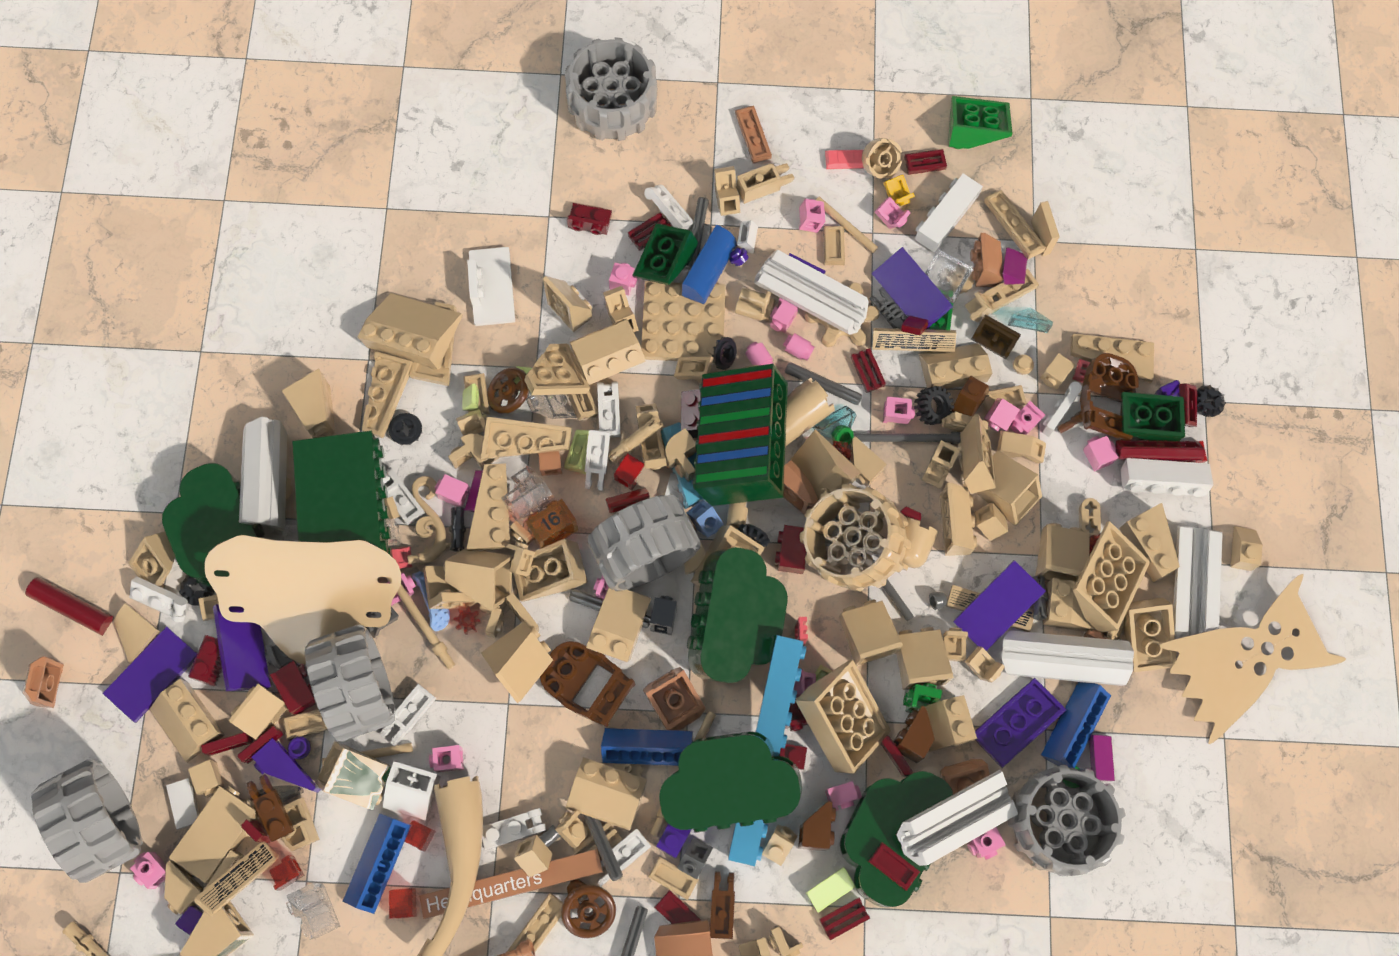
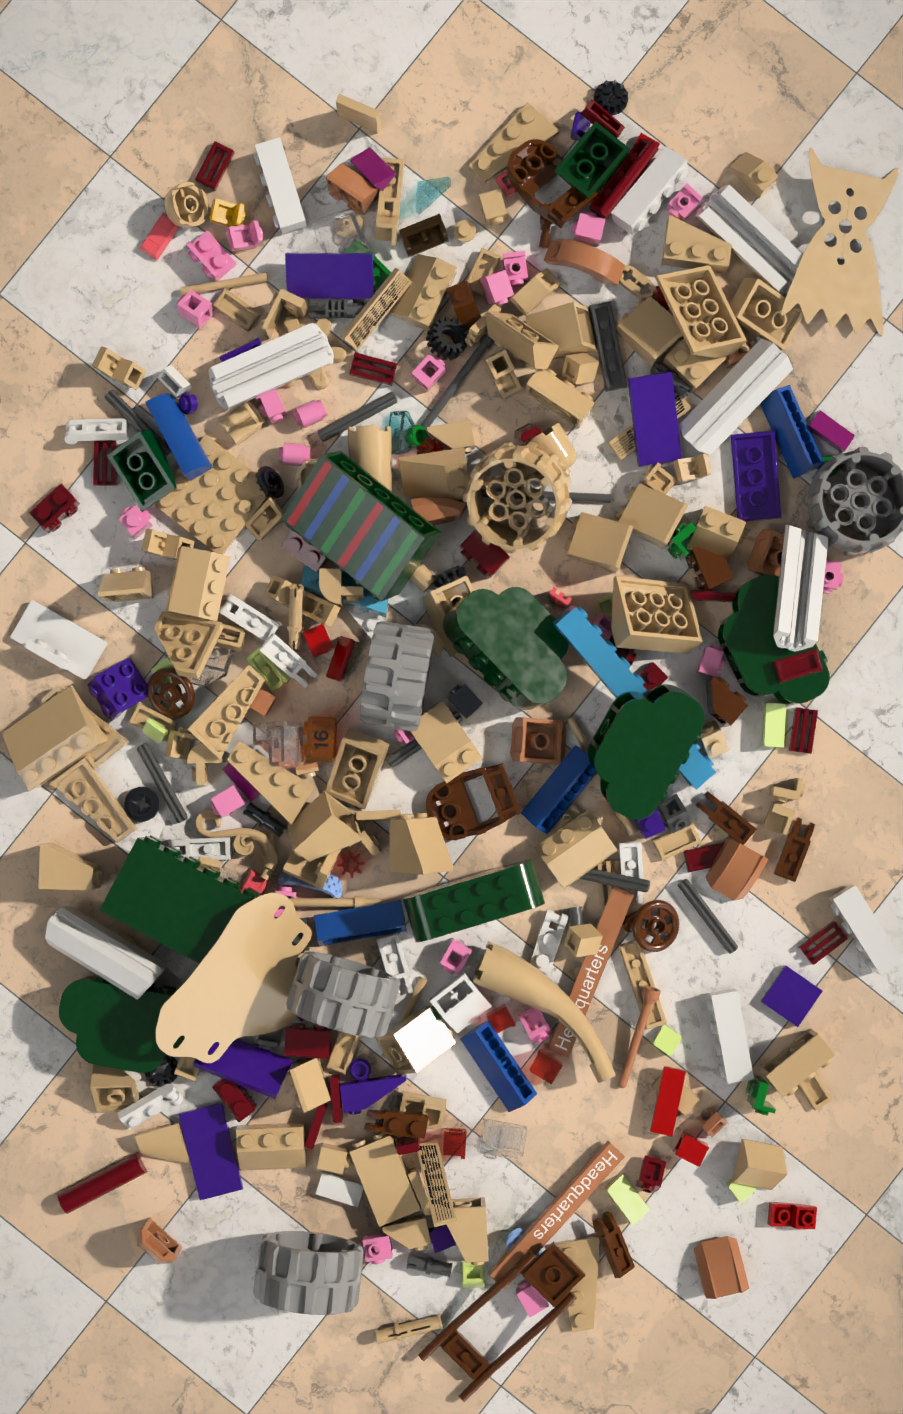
camera: 50 degrees left, 15 degrees up
tan bracket [506,542,535,577] -> none
tan bracket [555,810,590,849] -> none
medium blue brick [686,499,724,538] -> none
nougat tile [735,106,772,163] -> none
tan hinge [736,163,795,204] -> none
dark red tile [901,316,928,336] -> none
dark grey hinge [929,592,947,610] -> none
green slope [948,96,1013,149] -> none
tan tile [984,190,1046,259] -> none
white plate [1042,382,1082,437] -> none
none -> dark purple bracket [87,658,148,721]
none -> dark grey axle [137,743,188,823]
none -> bright pink bracket [186,230,237,281]
none -> tan bracket [261,288,308,339]
none -> blue brick [314,900,407,946]
none -> dark green brick [403,859,545,943]
none -> dark grey pin [406,1254,453,1278]
none -> bright pink bracket [518,1007,553,1043]
none -> nougat arch [544,239,625,286]
none -> dark grey tile [589,301,628,392]
none -> bright pink brick [667,183,703,221]

